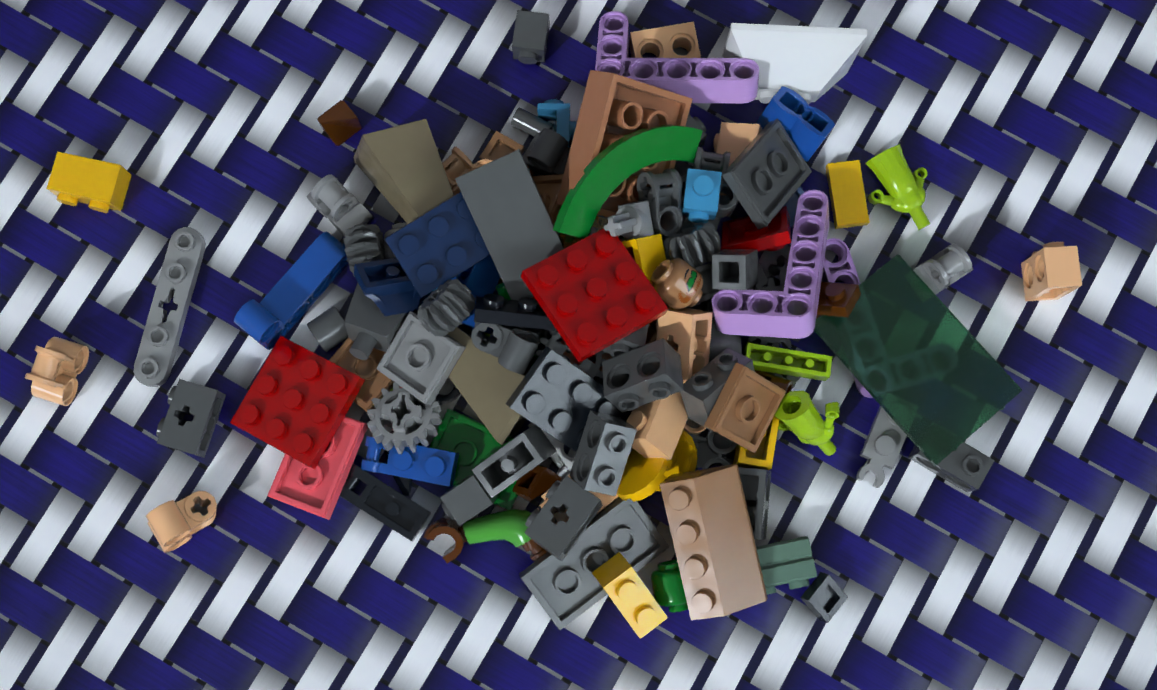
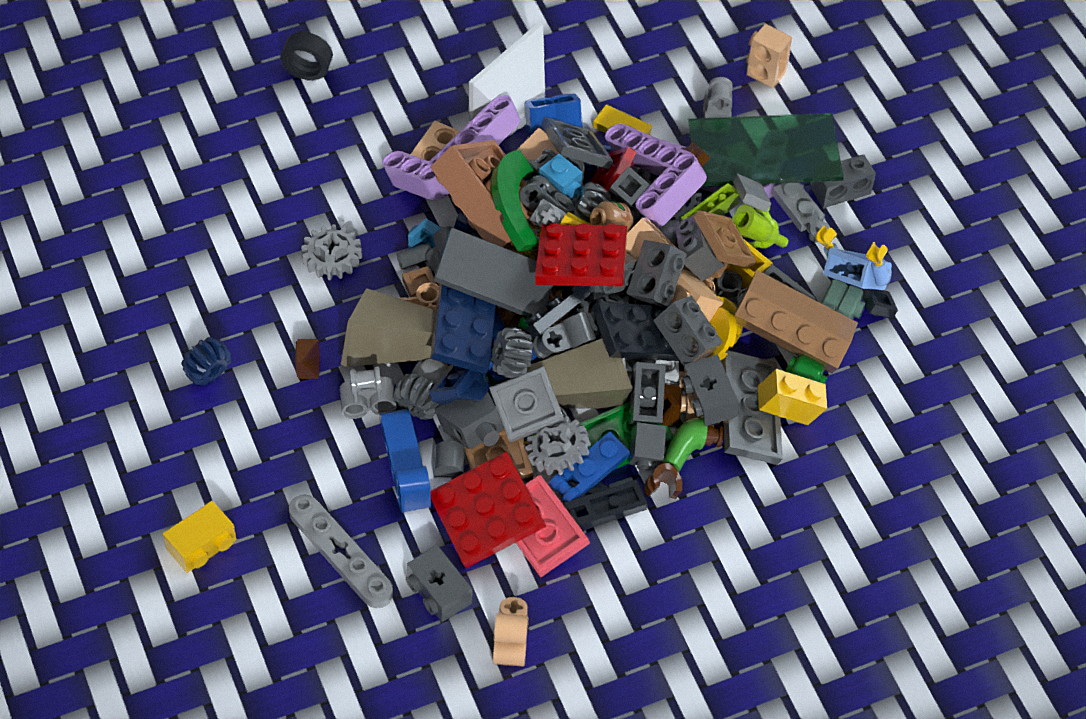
camera: 55 degrees left, 25 degrees down
light nougat piece [25,337,89,406] -> none
dark grey brick [512,10,550,64] -> none
lime piece [866,144,930,230] -> none
none -> dark blue gear [181,336,232,386]
none -> light grey gear [301,224,362,280]
none -> light grey tile [733,174,771,212]
none -> light blue torso [815,225,892,290]

